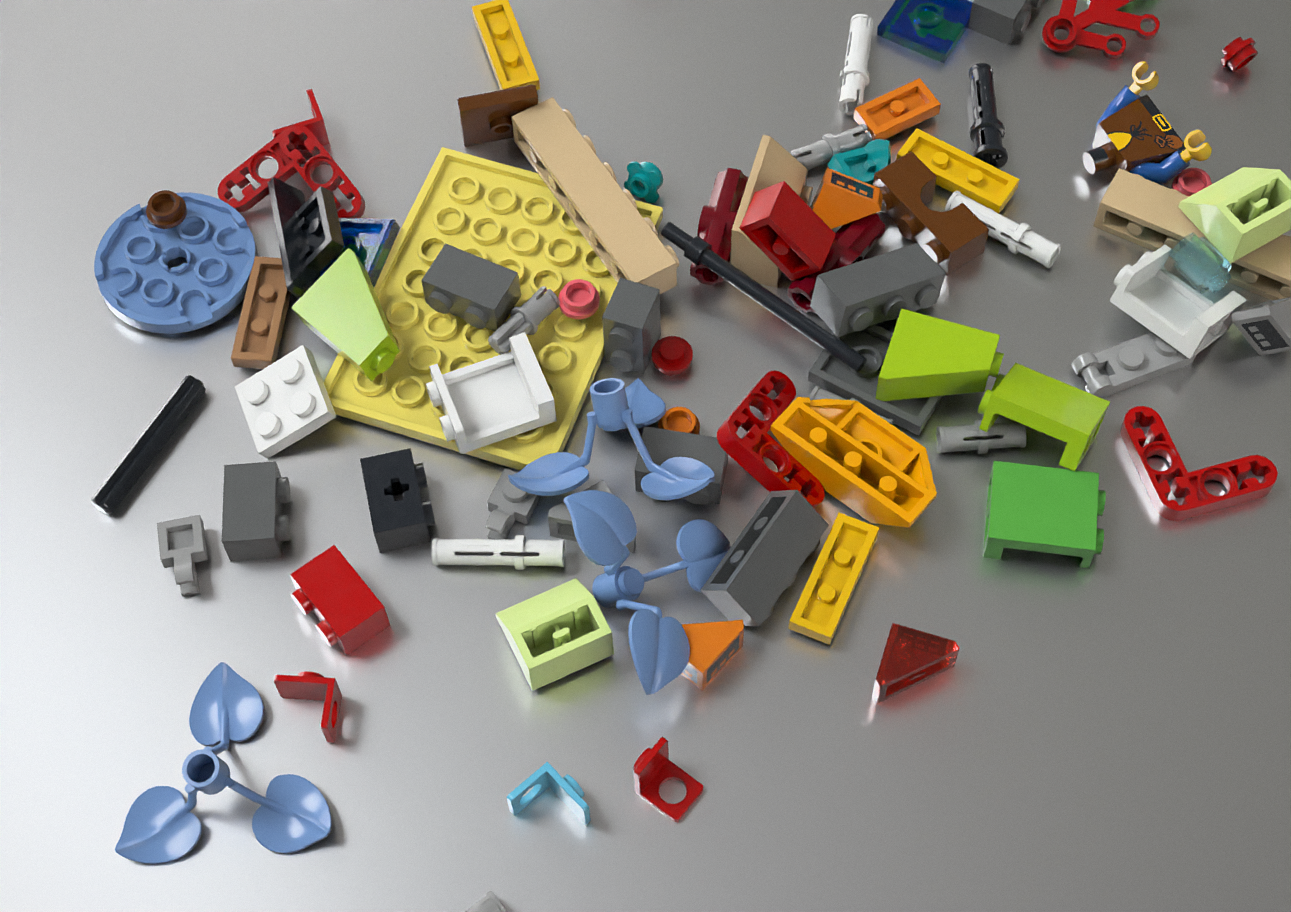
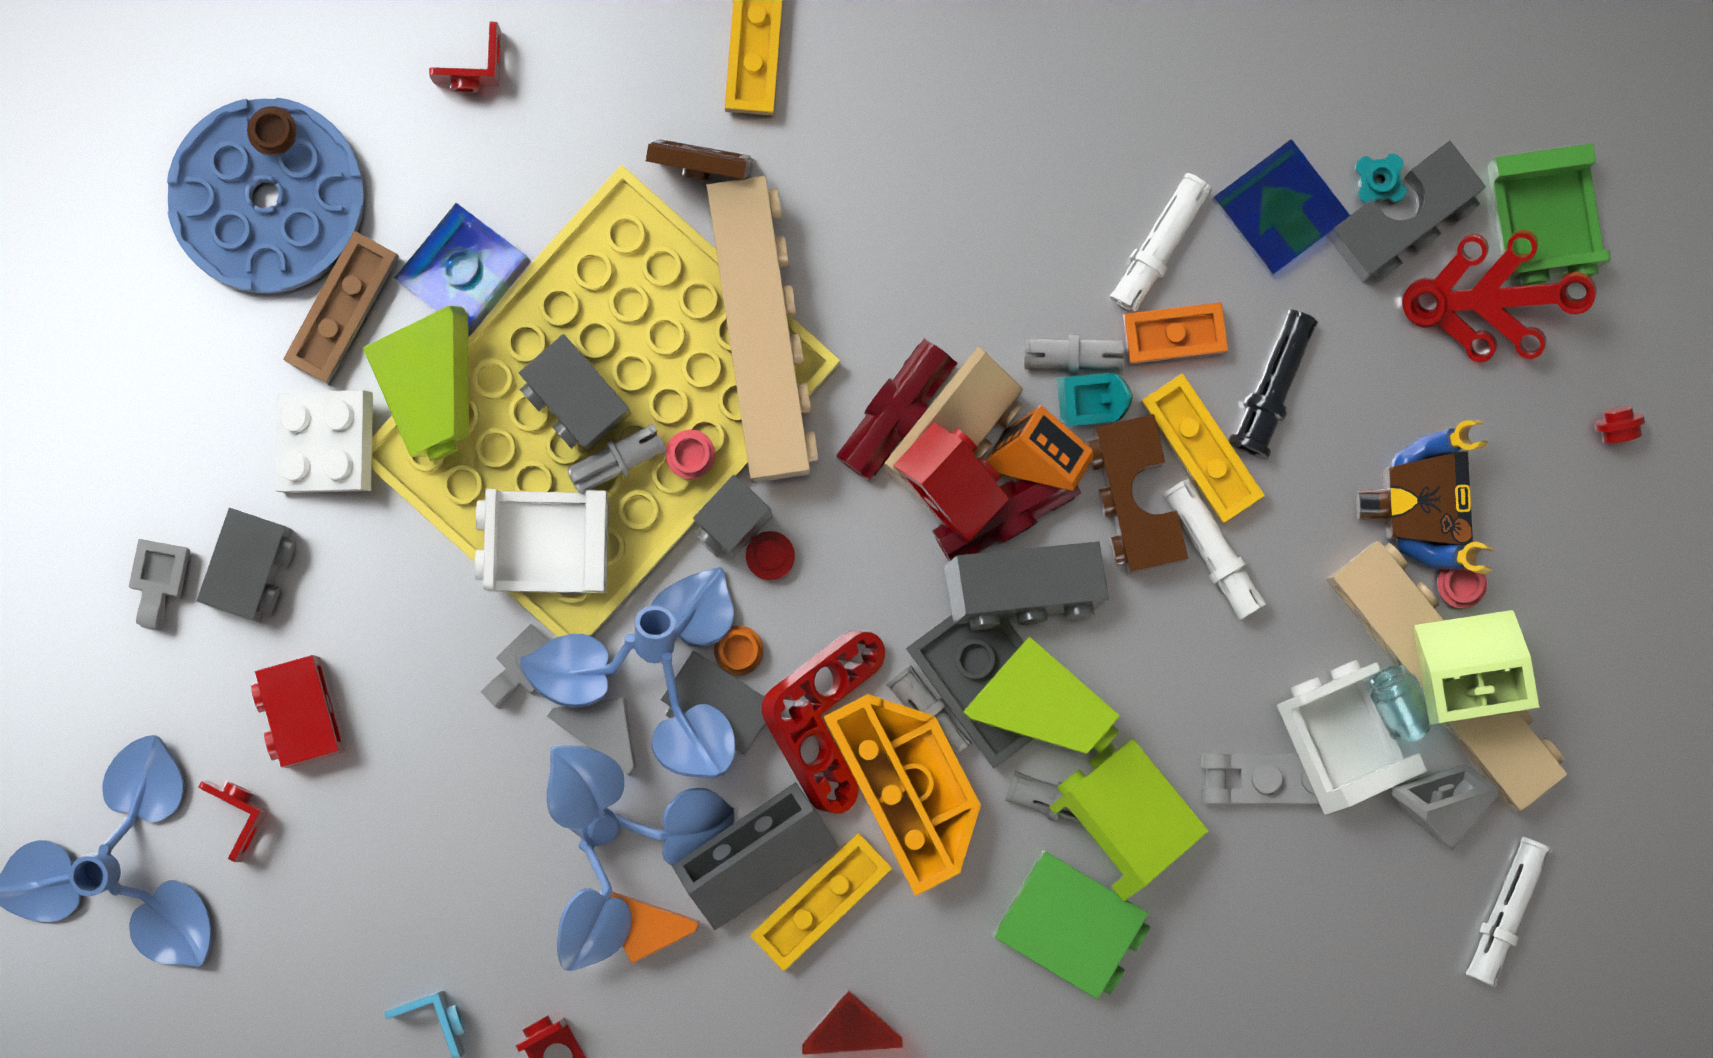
camera: 20 degrees right, 25 degrees up
black axle [91,375,206,515] -> none
red beam [217,125,365,223] -> none
black bracket [268,177,345,298] -> none
black brick [360,448,436,553] -> none
white pin [432,535,566,570] -> none
yellowish green slope [496,578,614,691] -> none
teal plate [624,161,663,203] -> none
black bar [661,222,867,373] -> none
red beam [1120,406,1278,521] -> none

